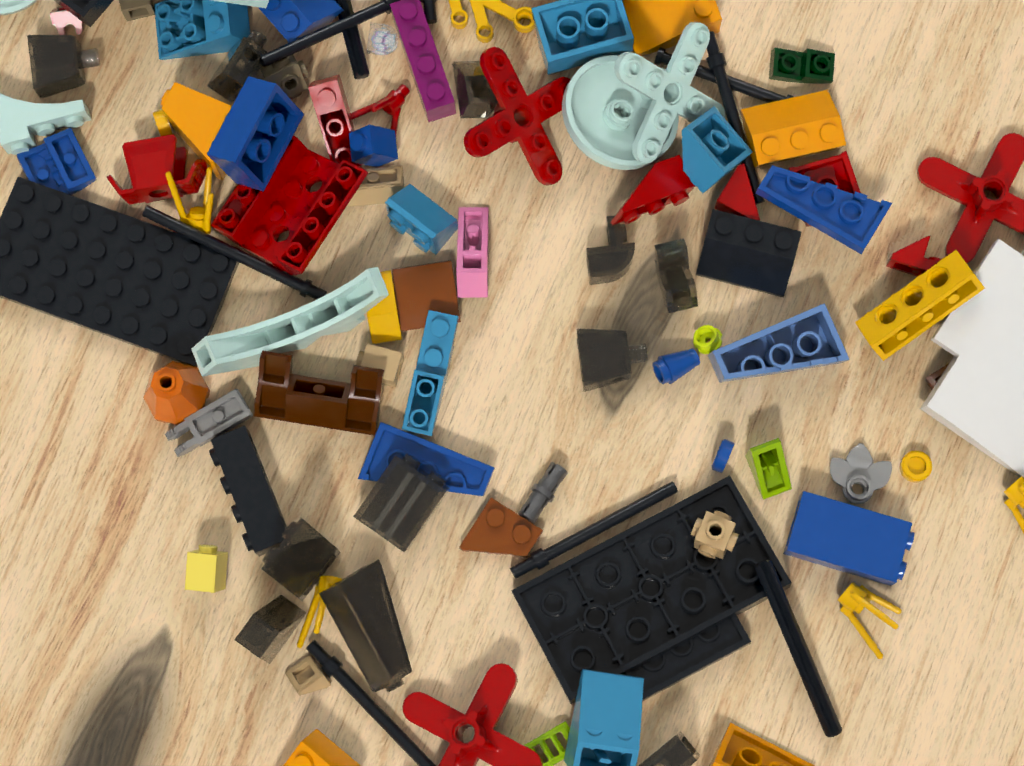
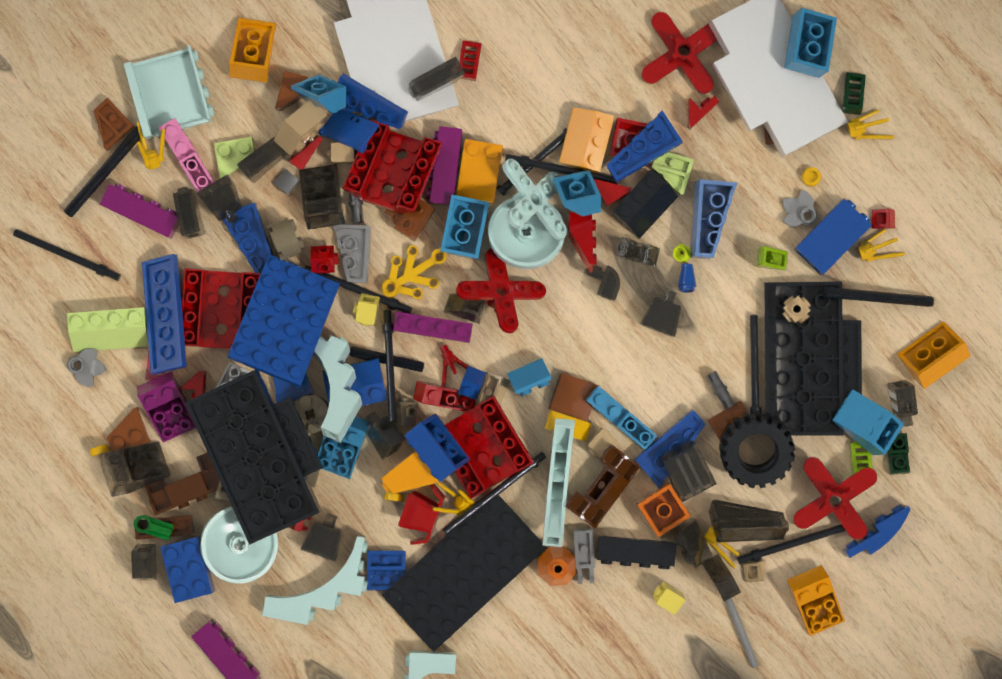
camera: 65 degrees left, 10 degrees up
clear tile [367,22,398,55] -> none
bright pink slope [456,207,489,298] -> none
blue tile [712,439,735,473] -> none
dark green slope [769,47,835,84] -> none
yellow brick [855,250,985,361] -> none
none -> orange brick [636,483,691,538]
none -> yellowish green wing [651,152,694,195]
none -> black tyre [719,411,795,488]
none -> light grey bar [723,593,759,668]
none -> red slope [872,209,895,229]

